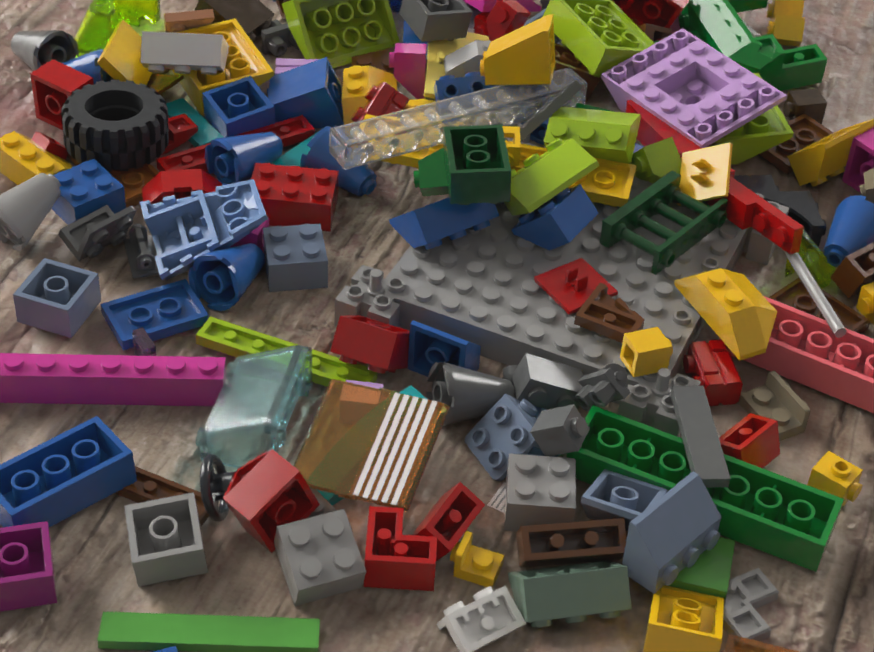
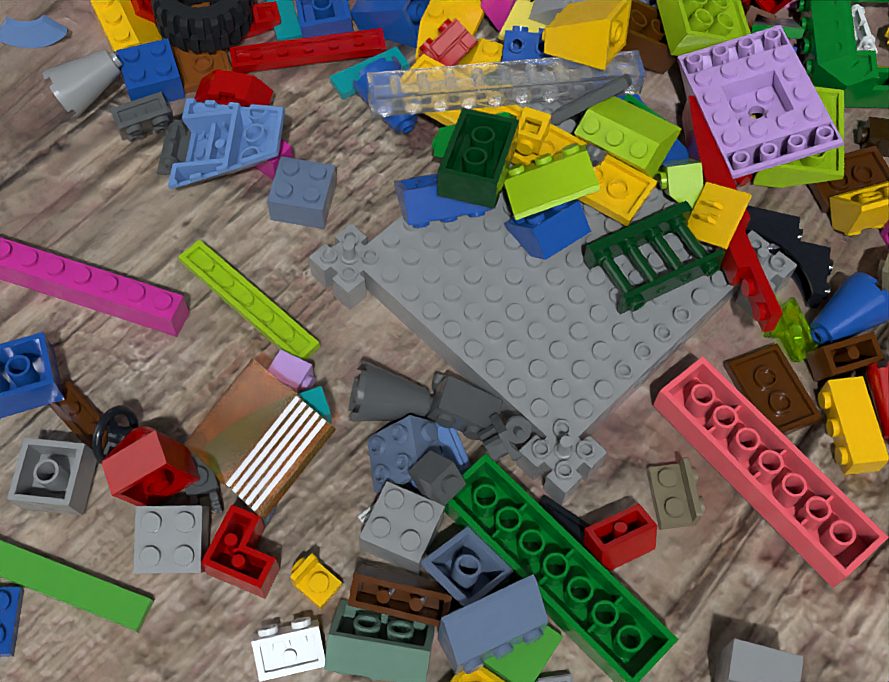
camera: 20 degrees right, 20 degrees up
sand blue brick [13,258,101,338] -> none
blue plate [101,279,209,351] -> none
clear purple tile [132,327,156,356] -> none
blue cone [188,243,265,311] -> none
clear light blue windscreen [196,345,312,468] -> none
blue cone [205,132,283,185] -> none
red brick [251,163,339,232] -> none
red brick [330,315,410,374] -> none
blue slope [408,320,481,377] -> none
red brick [412,482,485,561] -> none
red piece [534,258,618,315] -> none
reddish brown wing [574,283,645,343] -> none
yellow brick [620,327,673,377] -> none
dark grey tile [670,386,731,487] -> none
yellow wedge [674,268,777,361] -> none
red brick [683,340,743,406] -> none
light grey bar [776,245,847,338] -> none
yellow brick [807,450,863,508] -> none

